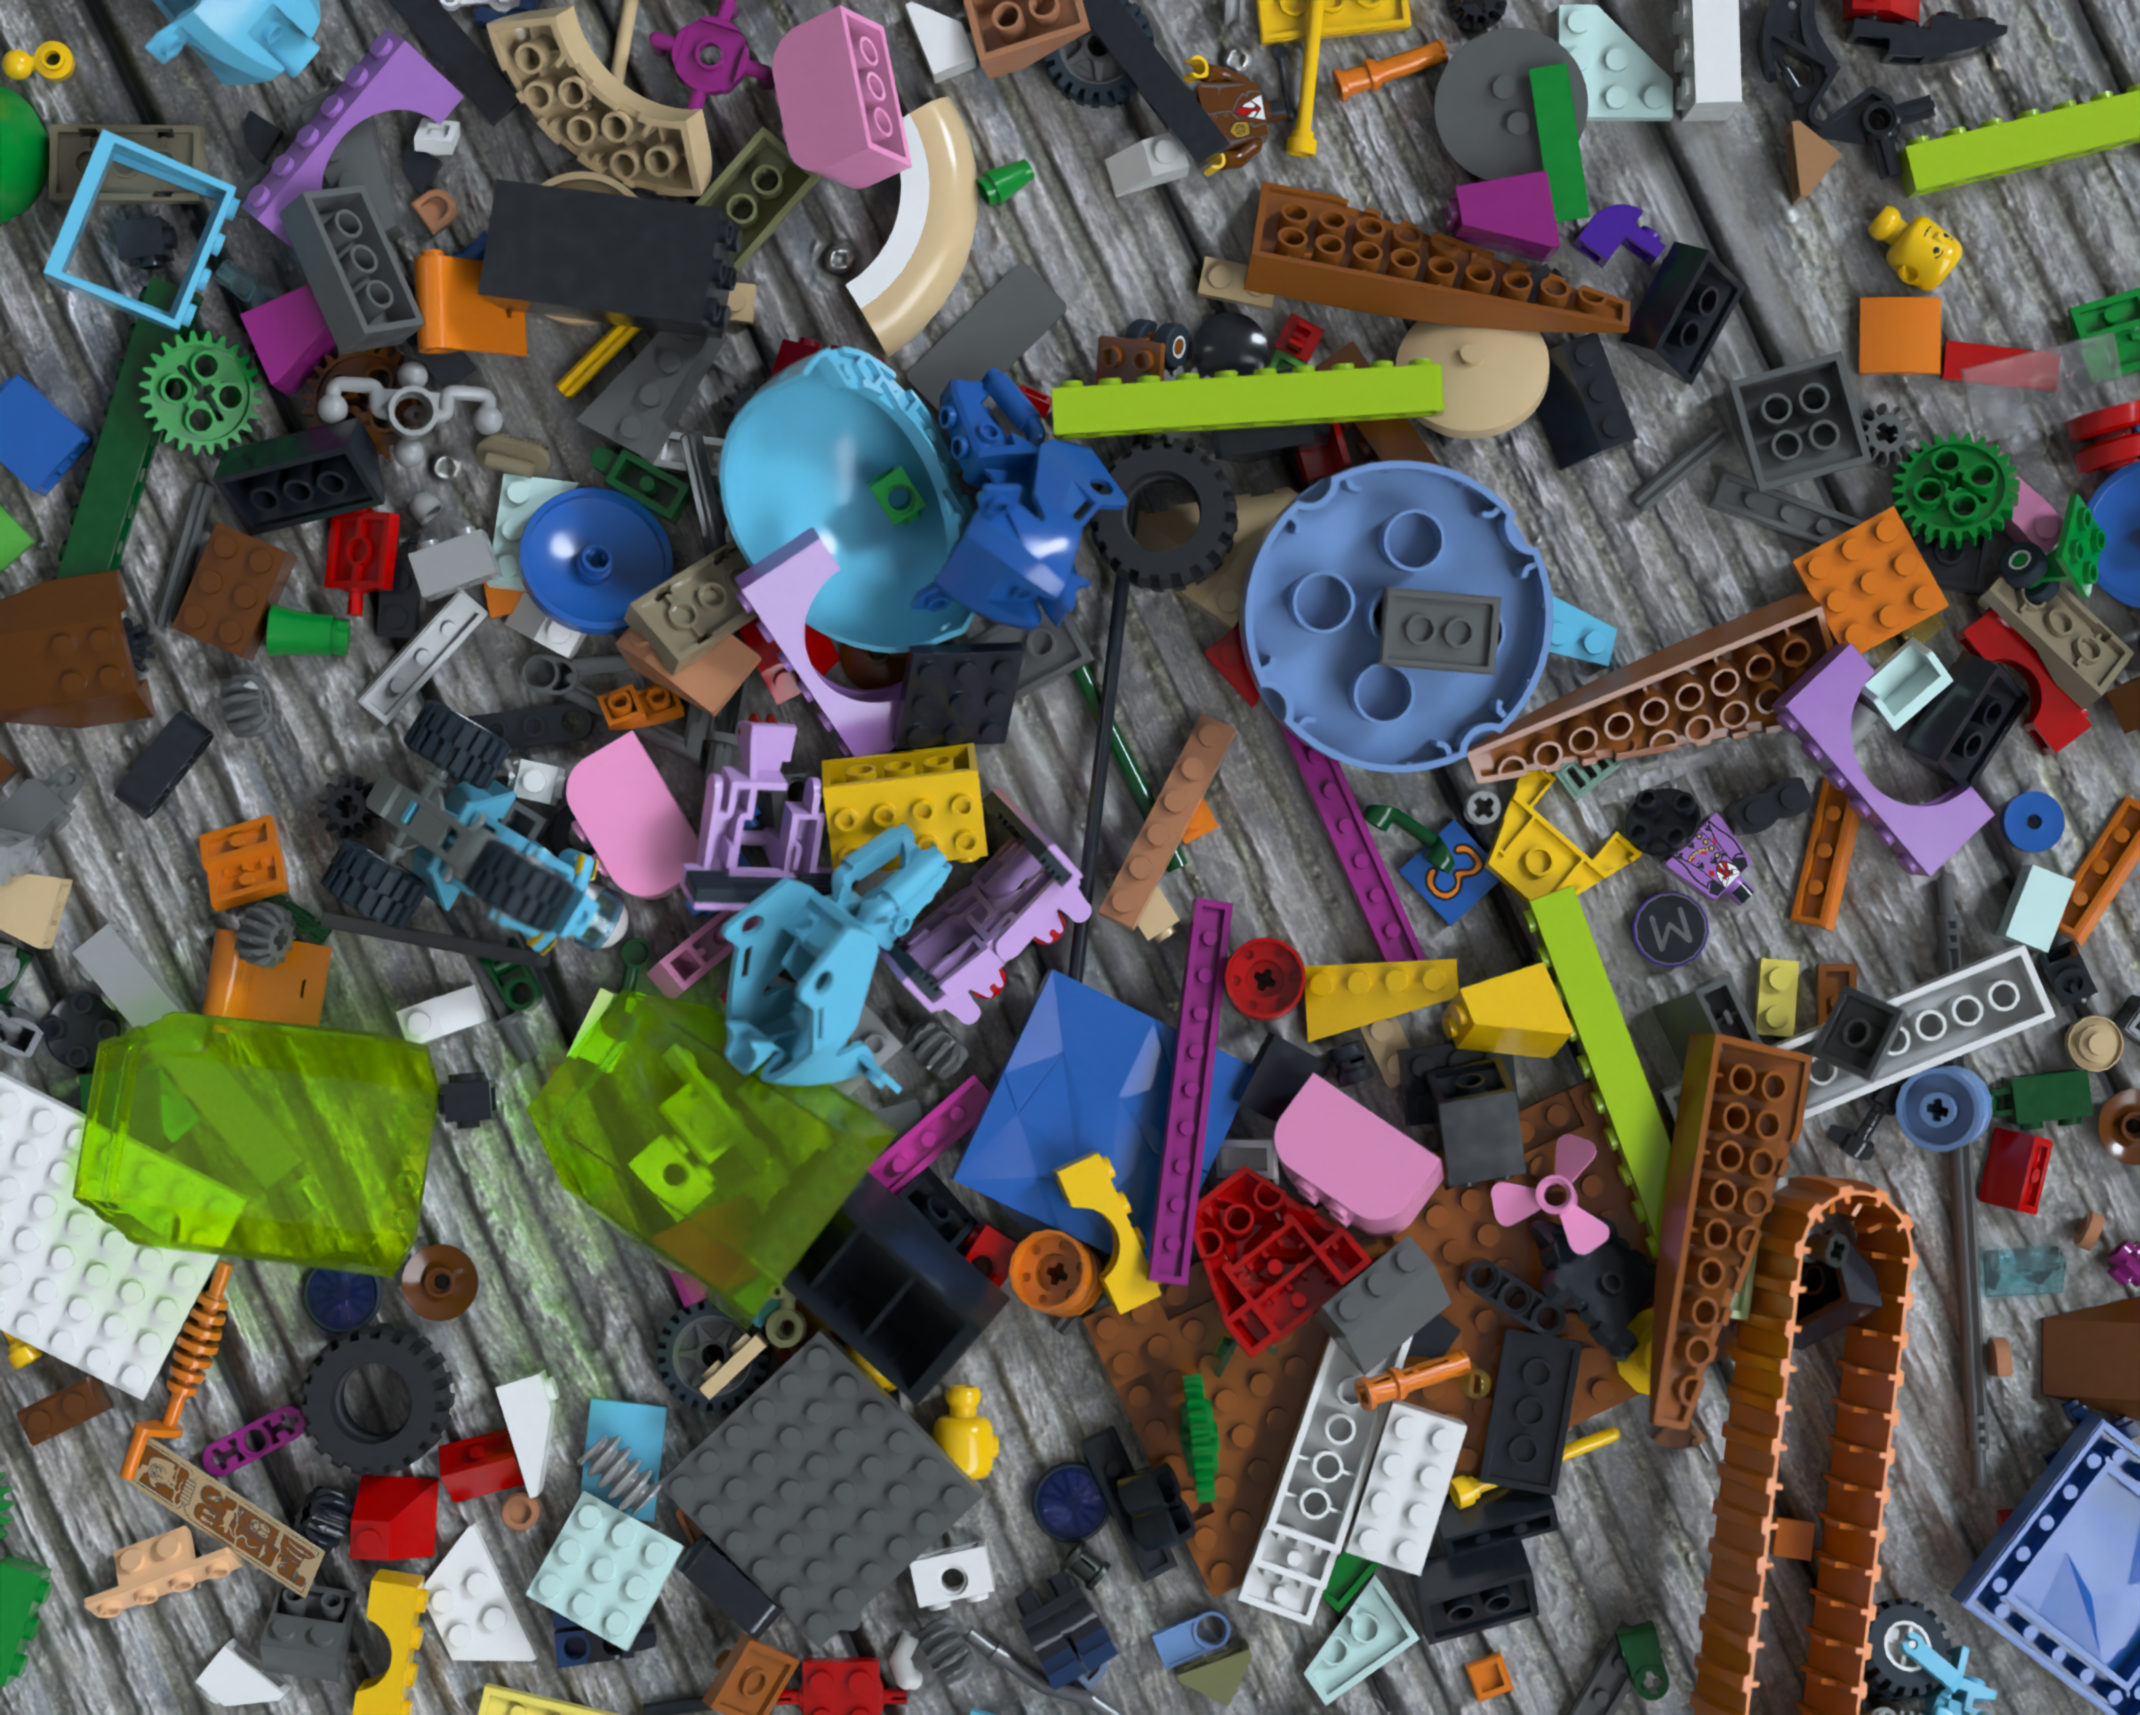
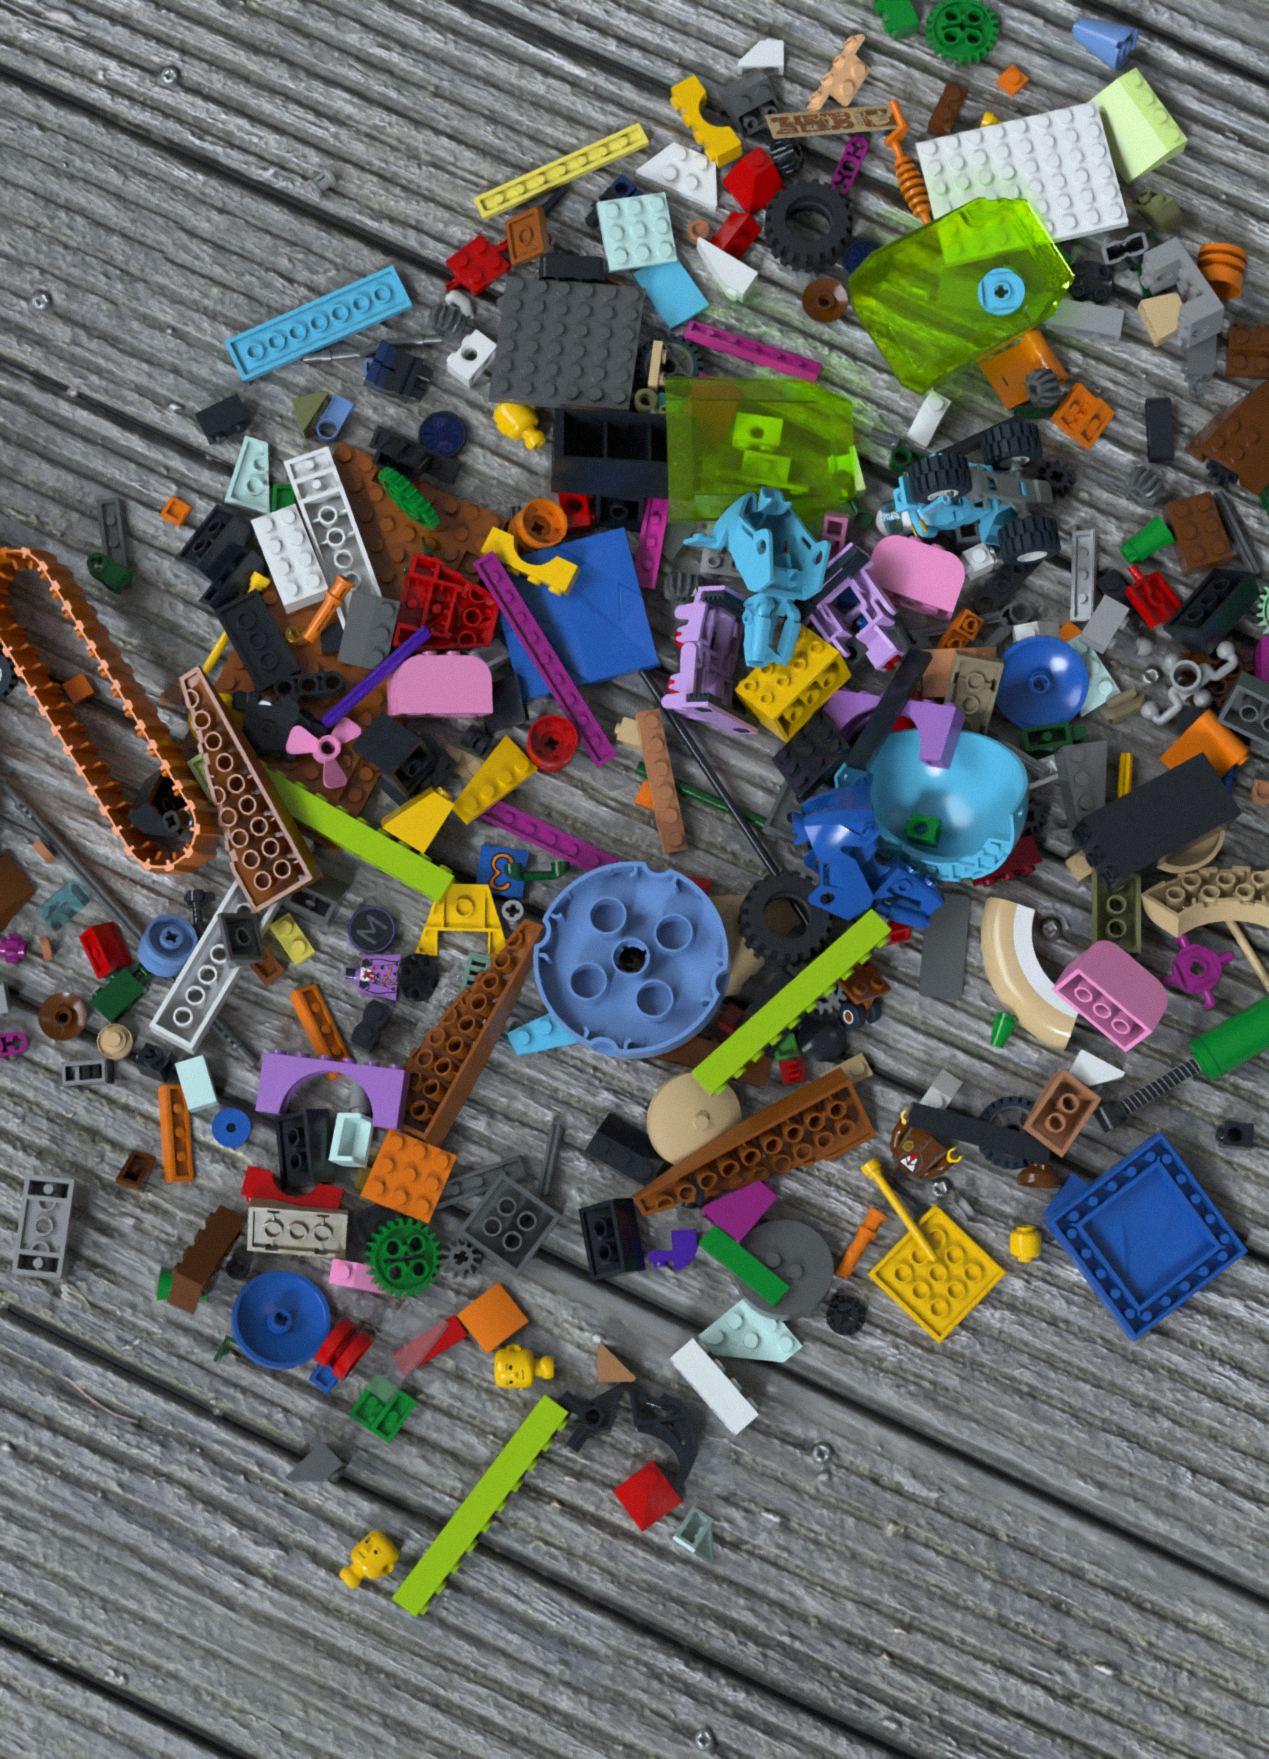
camera: 145 degrees right, 10 degrees down
black brick [438,1072,498,1129] -> none
light grey piece [577,1433,662,1518] -> none
pearl dark grey bush [1060,1540,1111,1591] -> none
dark grey tile [1377,587,1502,675] -> none
black slope [1844,11,2008,65] -> none
green plate [1998,494,2106,605] -> none
none -> dark purple axle [321,626,432,728]
none -> dark pink plate [684,320,823,382]
none -> black tile [845,648,933,772]
none -> medium azure plate [977,268,1025,316]

